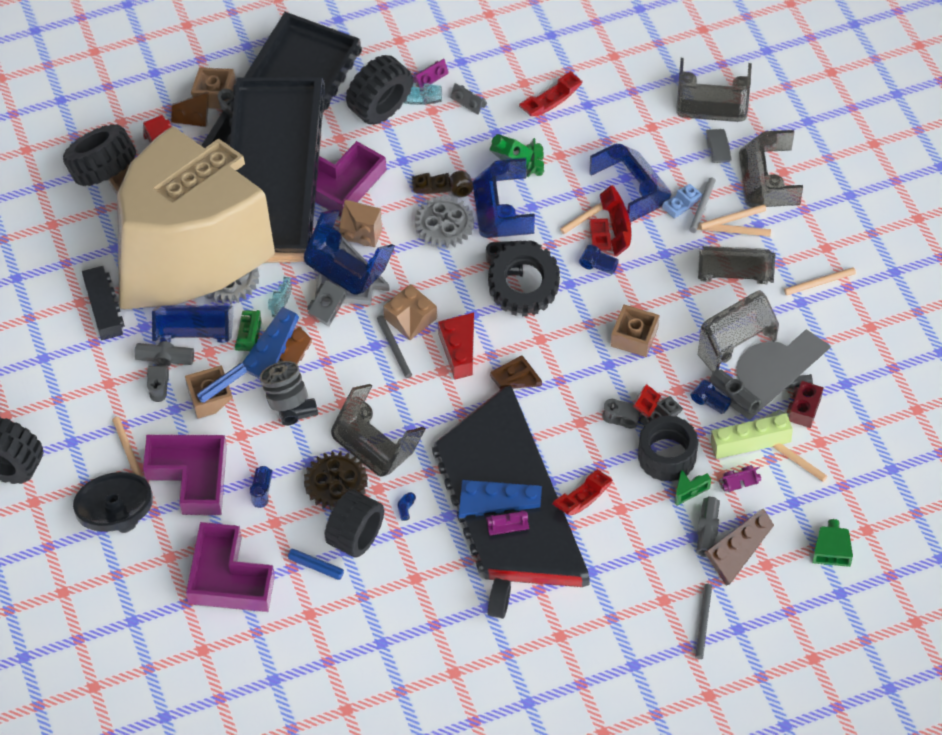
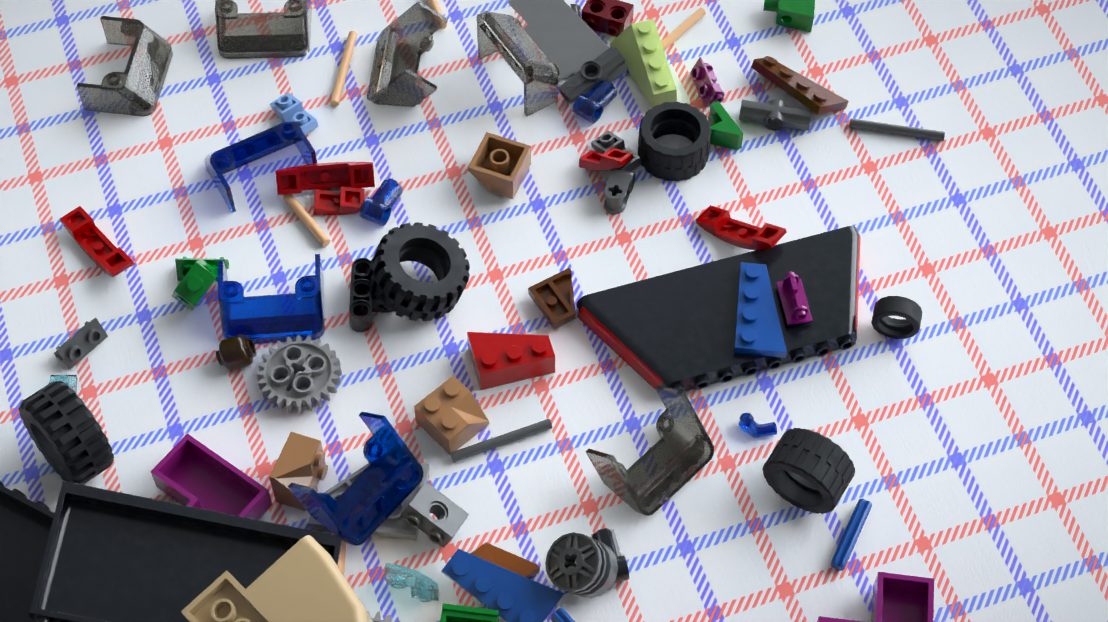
camera: 90 degrees left, 0 degrees up
clear blue piece [250,466,273,508] -> none
dark brown gear [304,451,368,511] -> none
dark brown slope [412,173,451,194] -> none
magenta hinge [413,58,449,90] -> none
light grey bar [689,177,716,233] -> none
light nougat bar [699,204,766,230] -> none
dark grey slope [706,129,732,163] -> none

